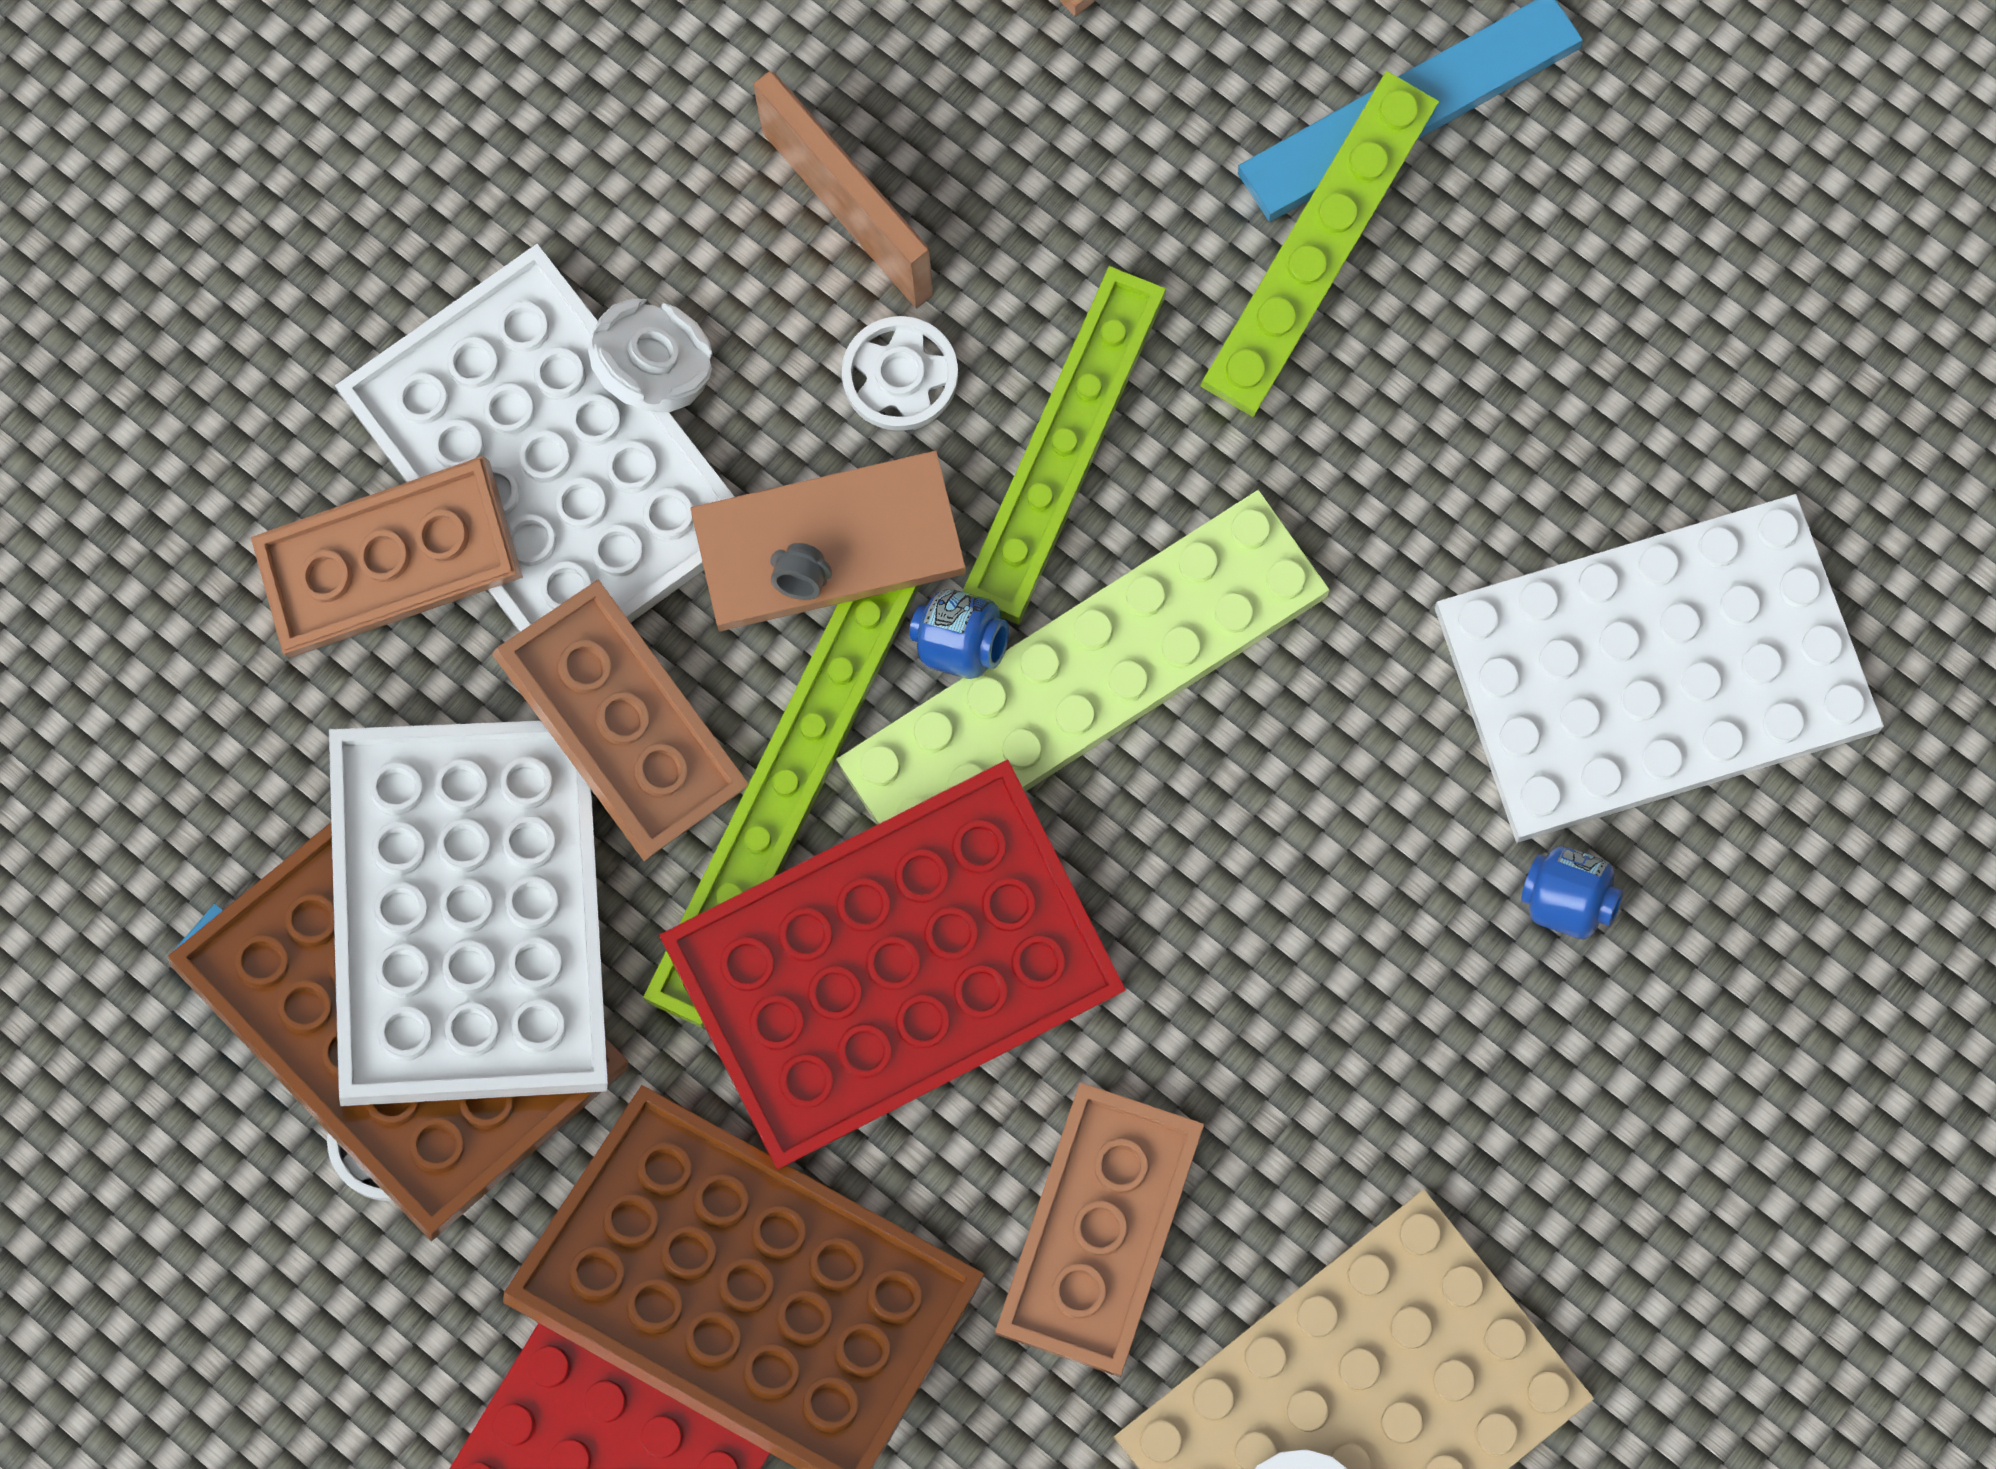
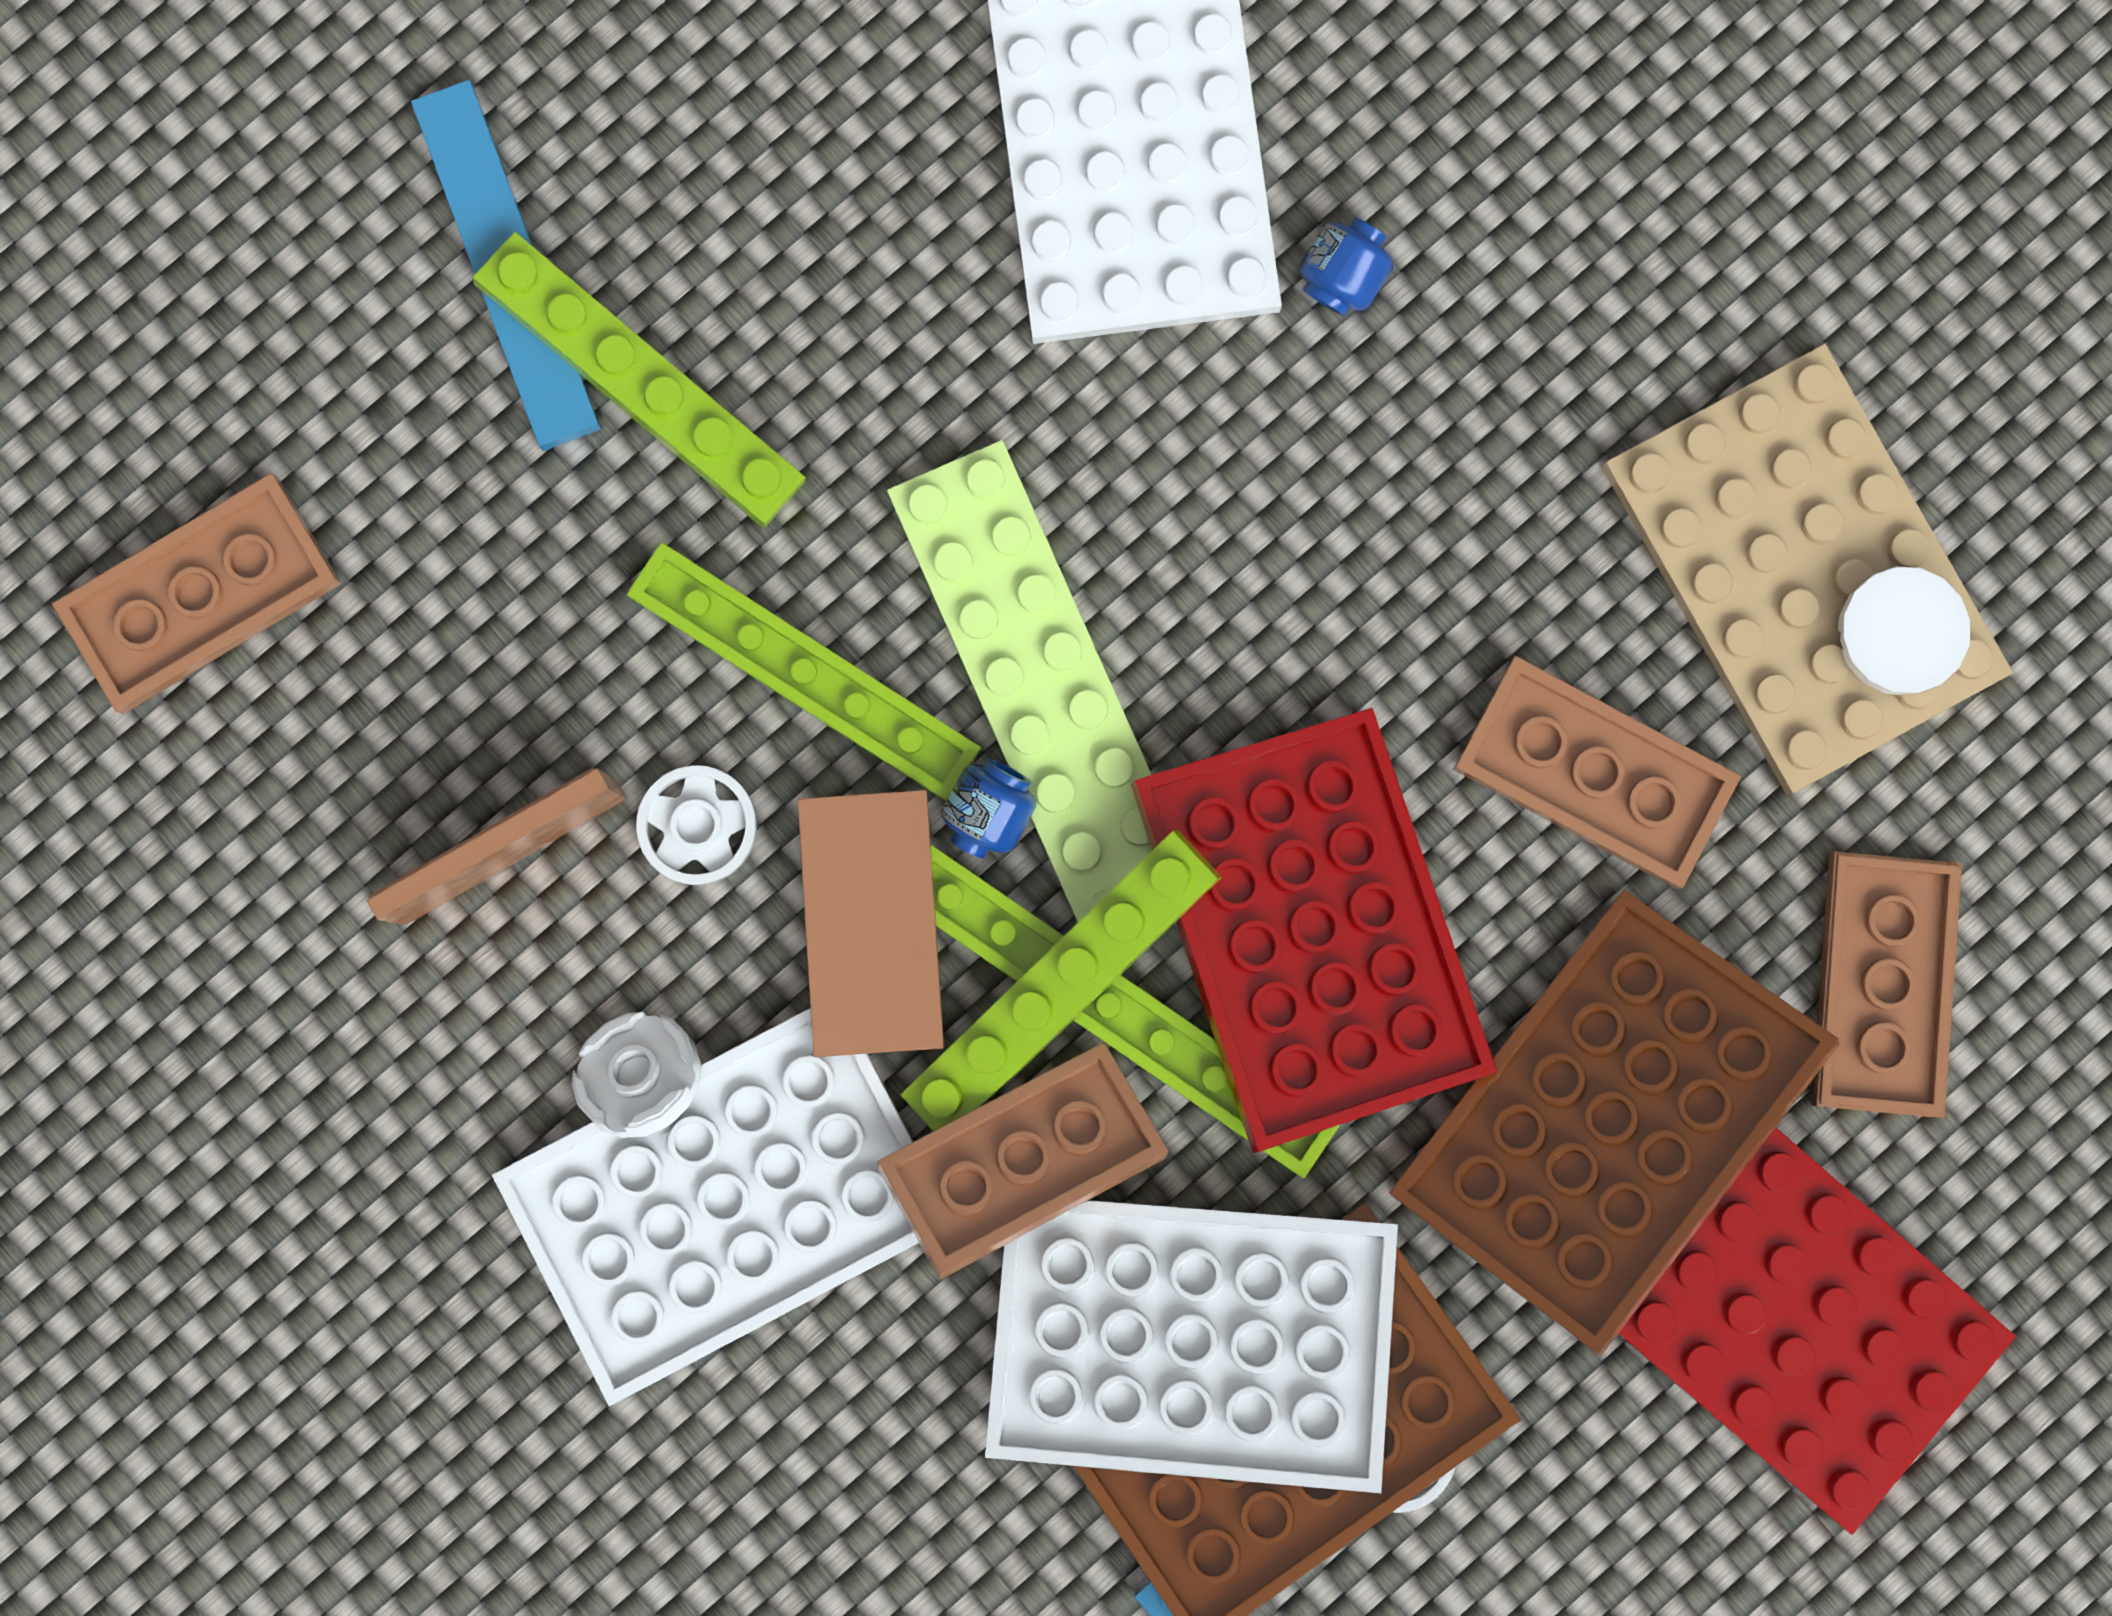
camera: 85 degrees left, 10 degrees up
nougat tile [251,456,523,658] -> none
dark grey plate [770,543,832,600] -> none
none -> lime plate [900,830,1222,1131]

